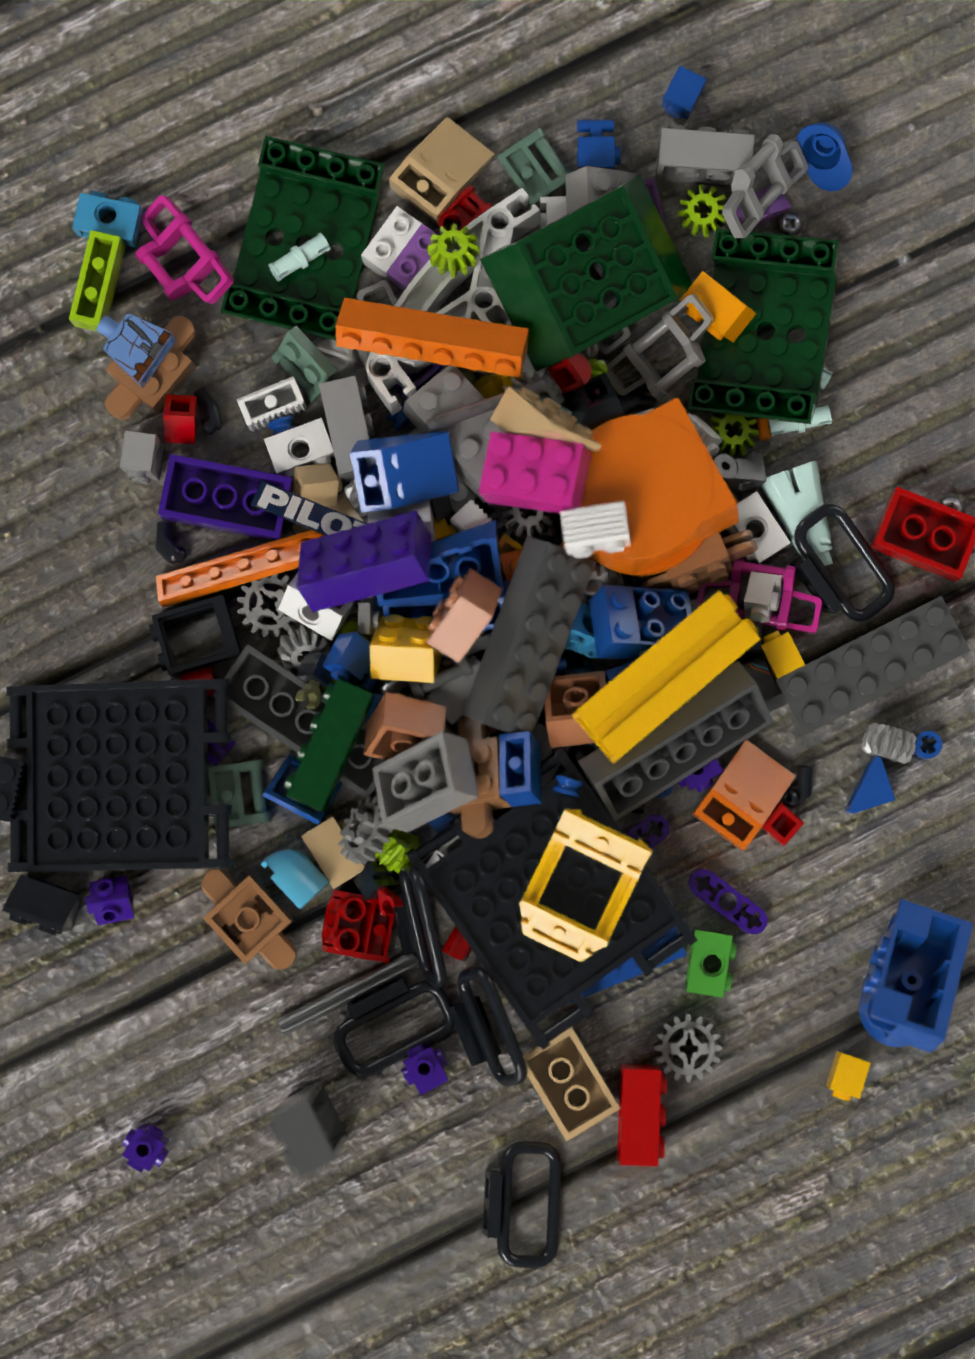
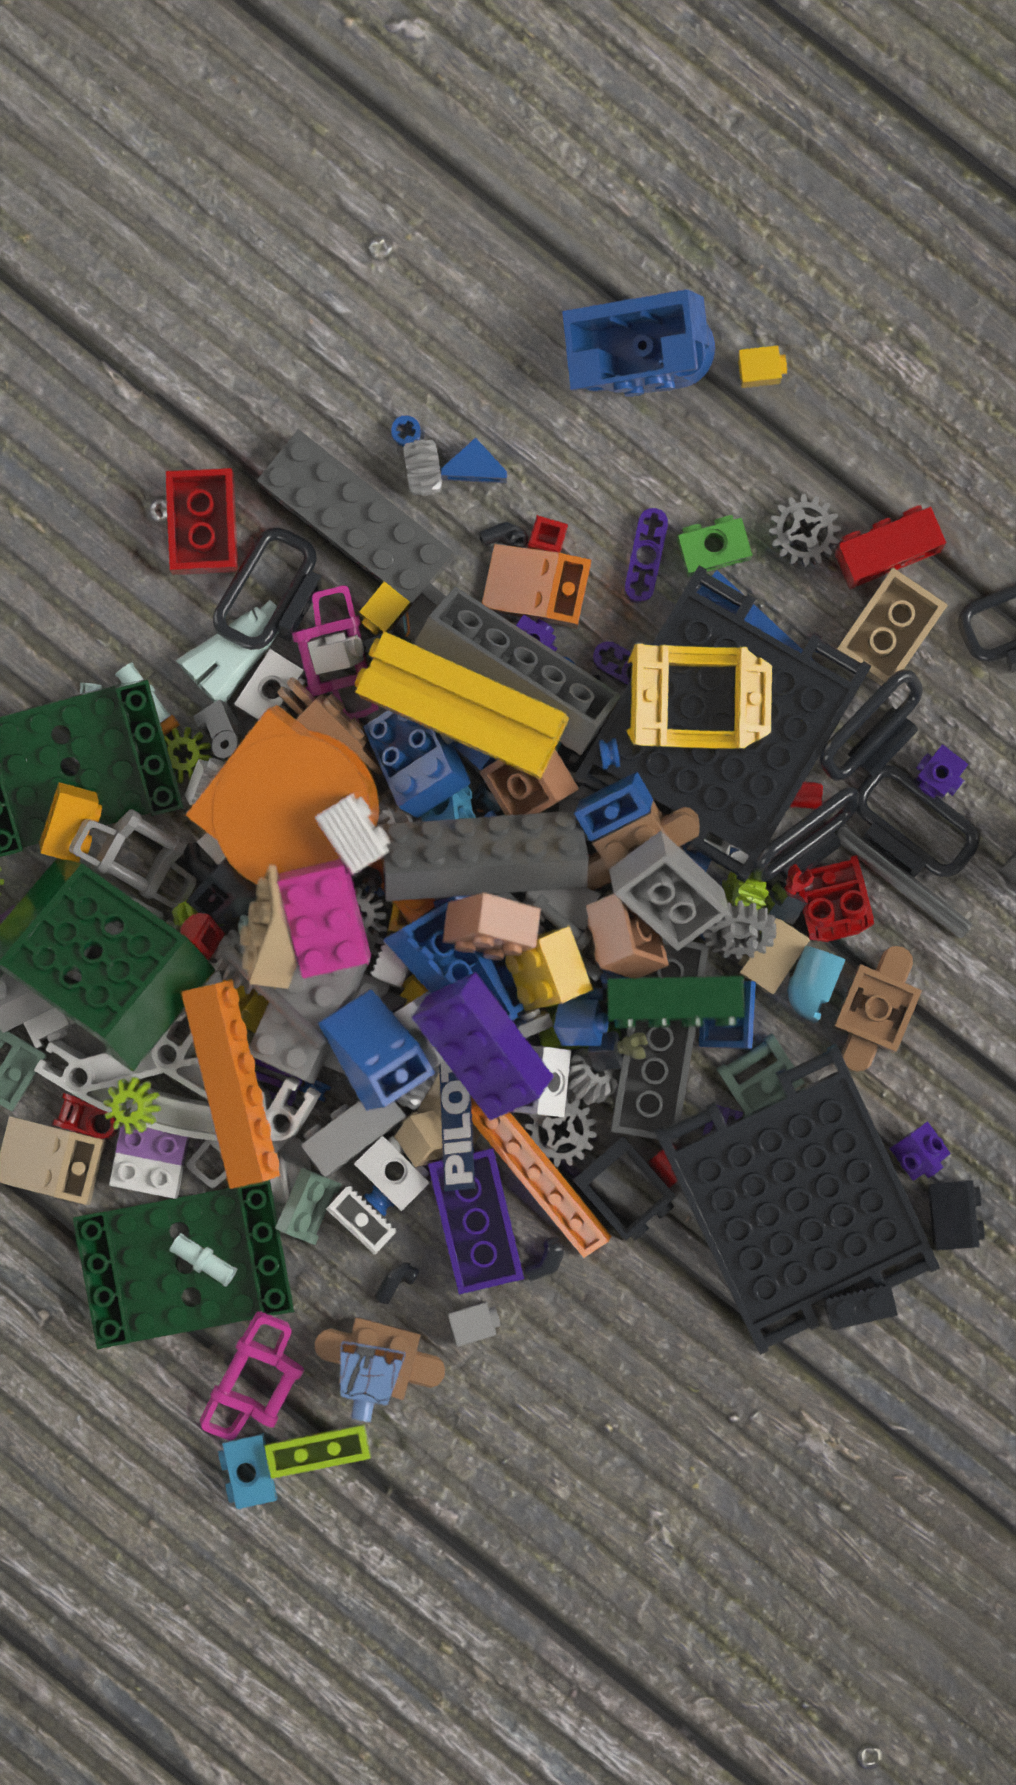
camera: 115 degrees left, 0 degrees up
red brick [163,394,197,444] -> none

